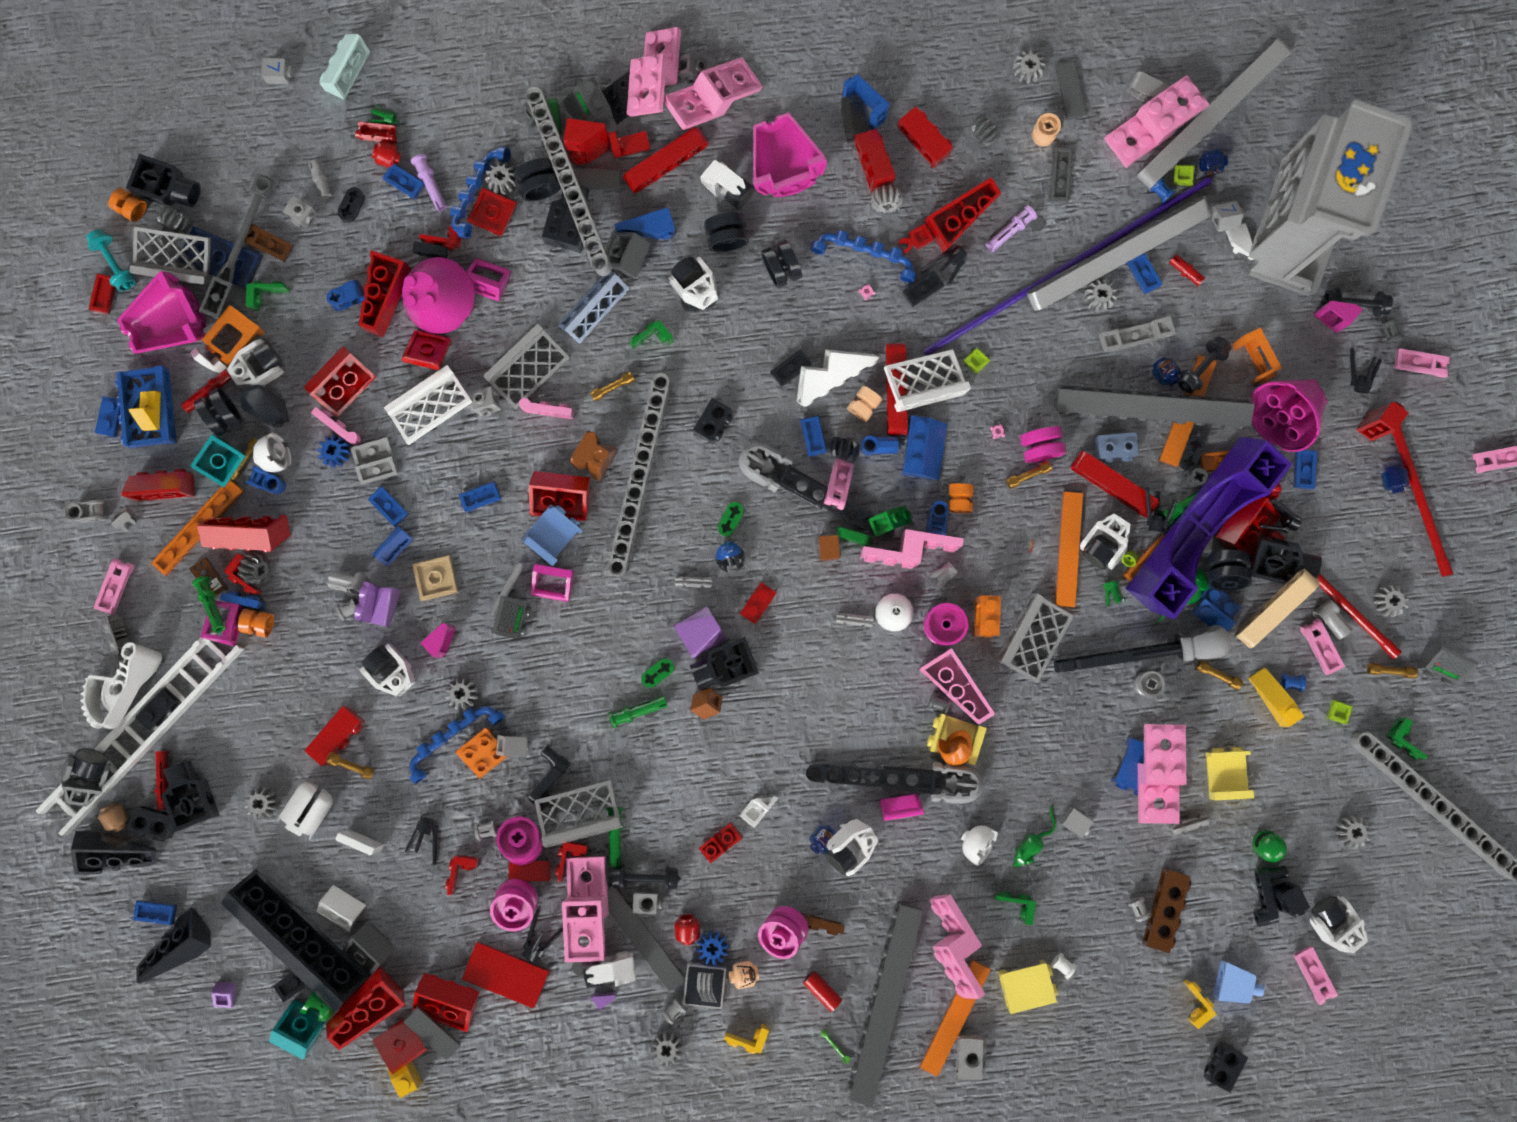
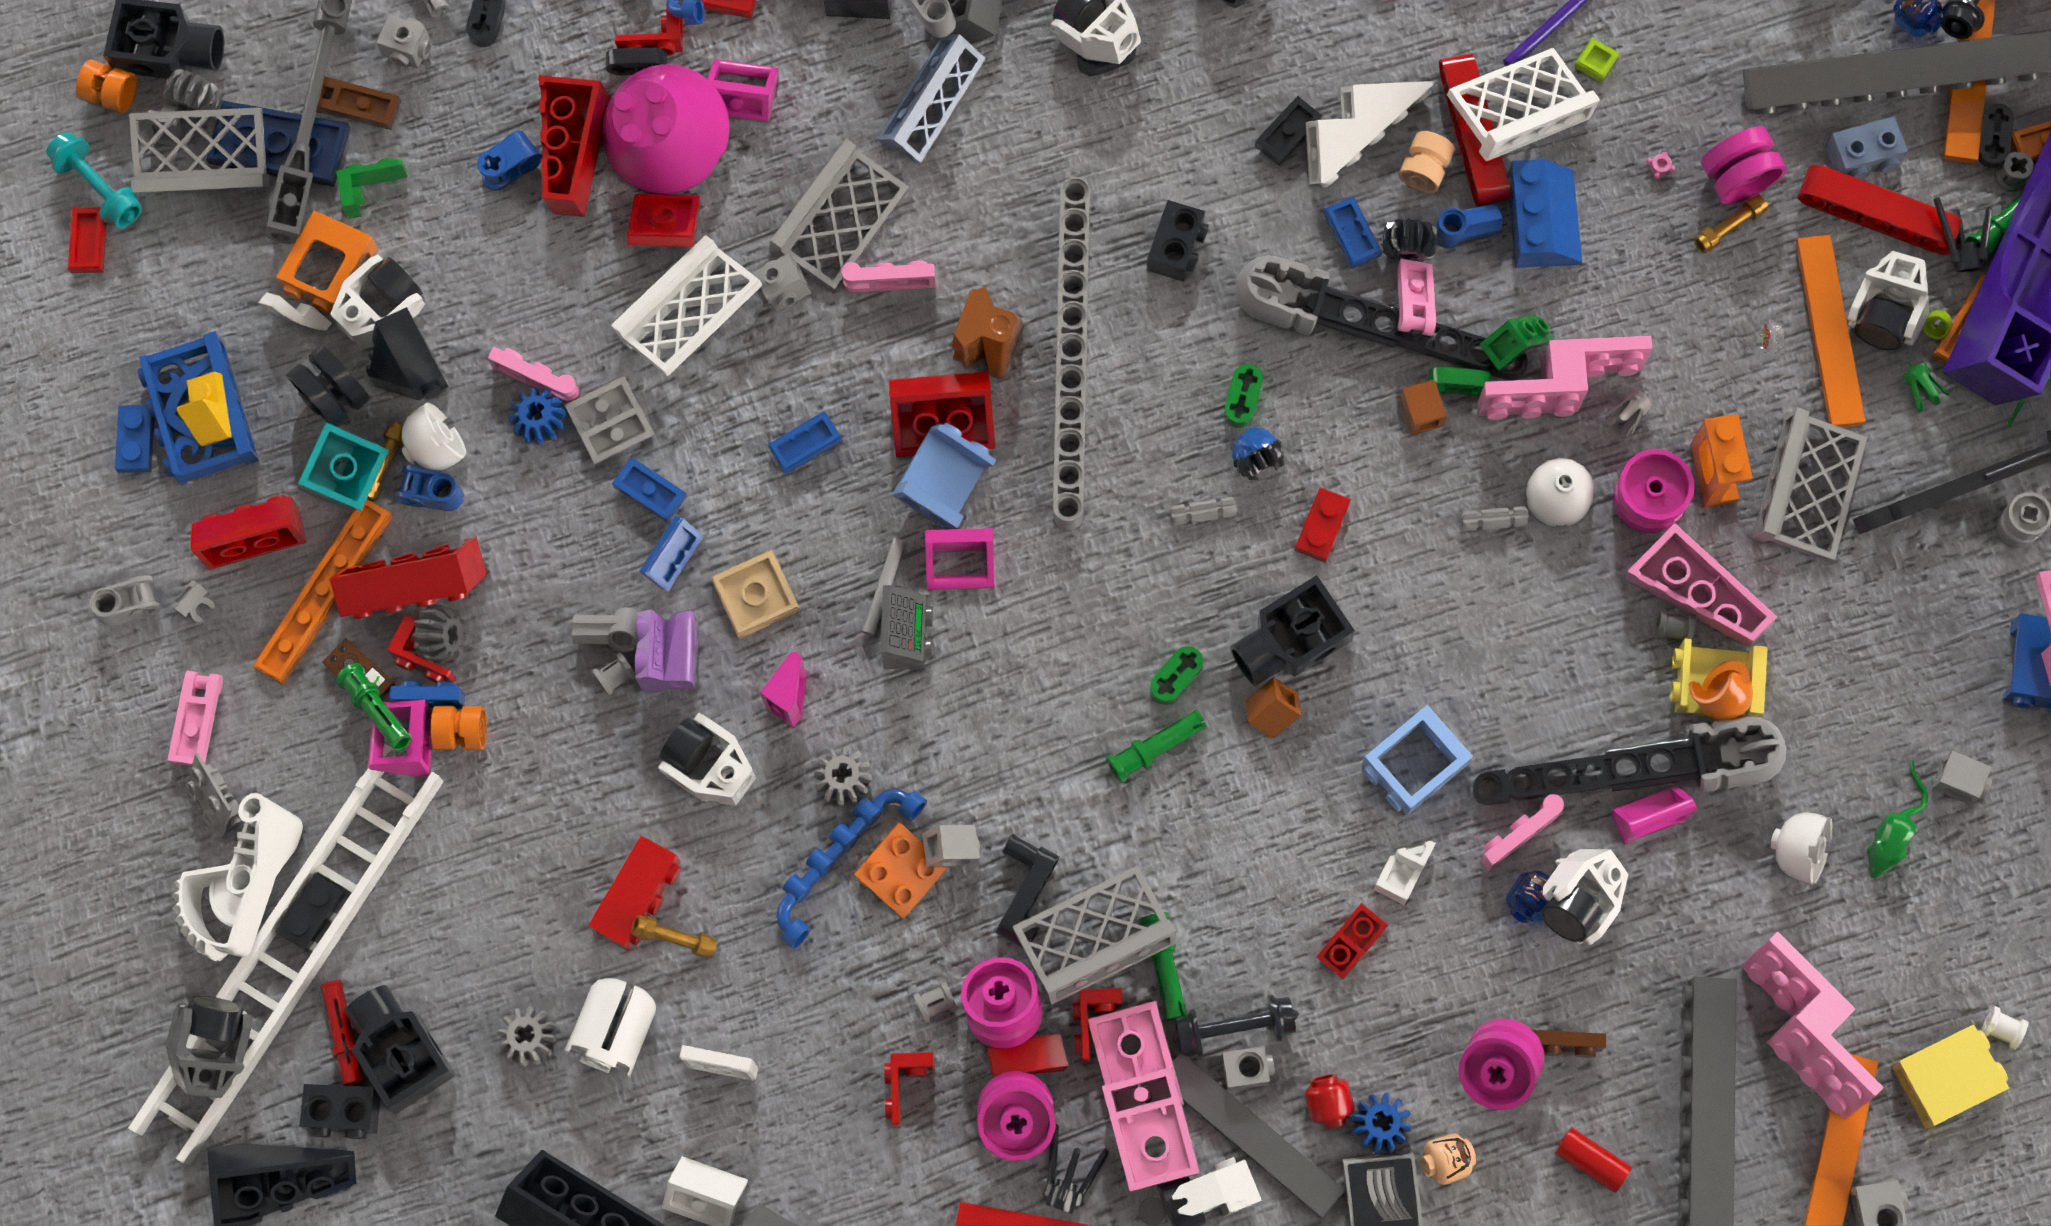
camera: 10 degrees left, 10 degrees down
medium nougat head [98,802,129,833] -> none
dark pink cone [117,271,207,354] -> none
red pin [180,369,233,414] -> none
red slope [304,346,376,417] -> none
black plant [405,817,439,865] -> none
pearl gold bar [590,371,635,402] -> none
green bracket [629,320,674,350] -> none
medium lavender piece [674,607,726,659] -> none
blue piece [925,501,949,536] -> none
orange wheel [948,483,974,513] -> none
green bracket [994,891,1036,926] -> none
none -> light blue window [1362,705,1473,816]
none -> bright pink plate [1480,794,1564,871]

